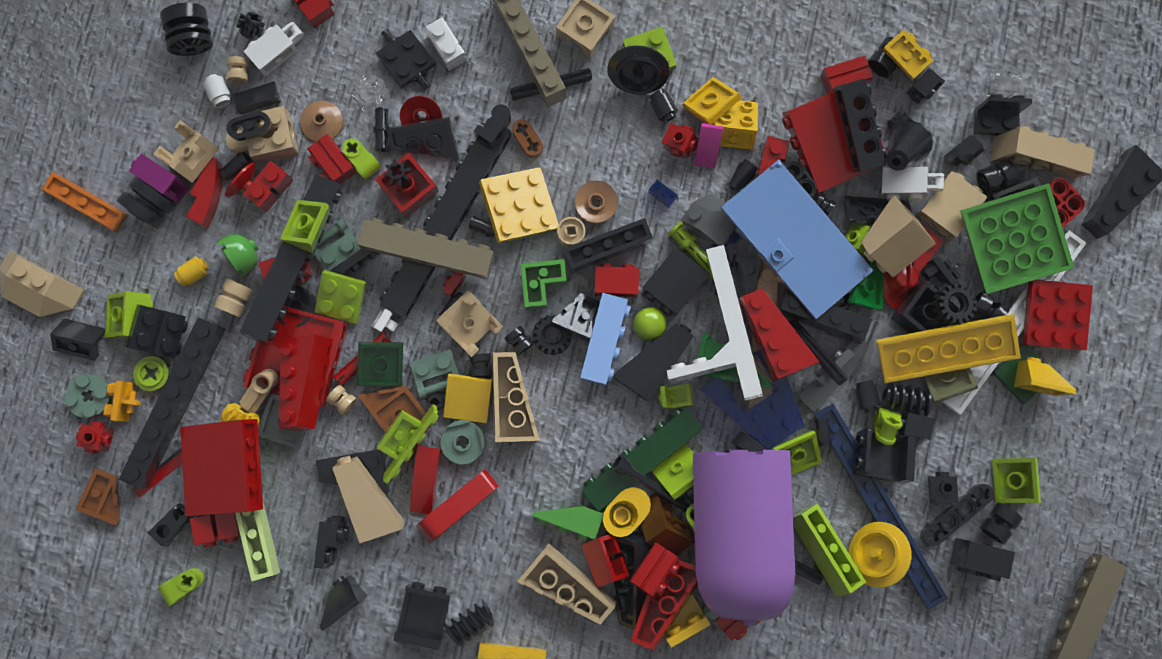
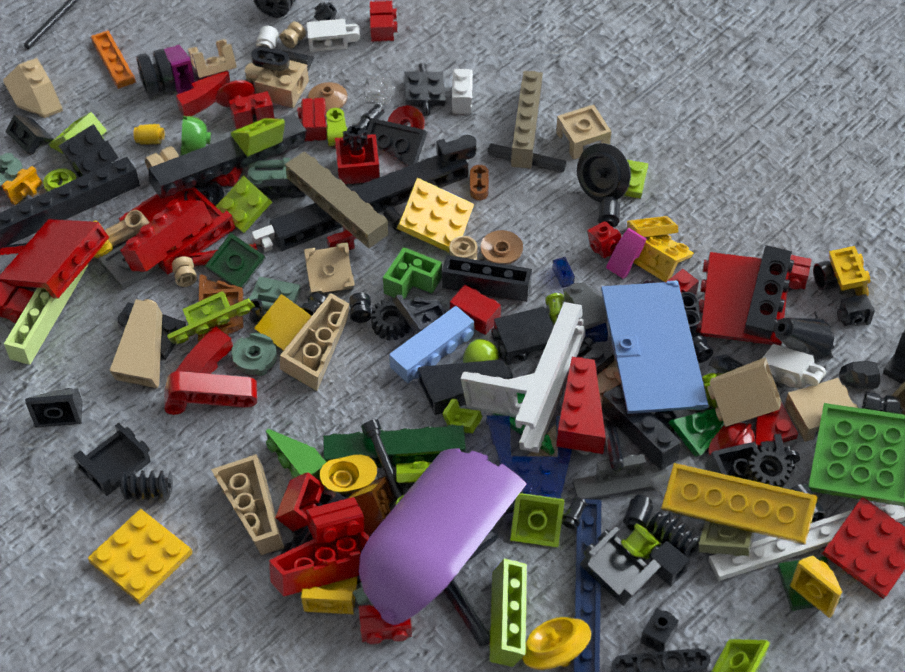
camera: 35 degrees right, 30 degrees down
black plate [314,516,349,569] -> none

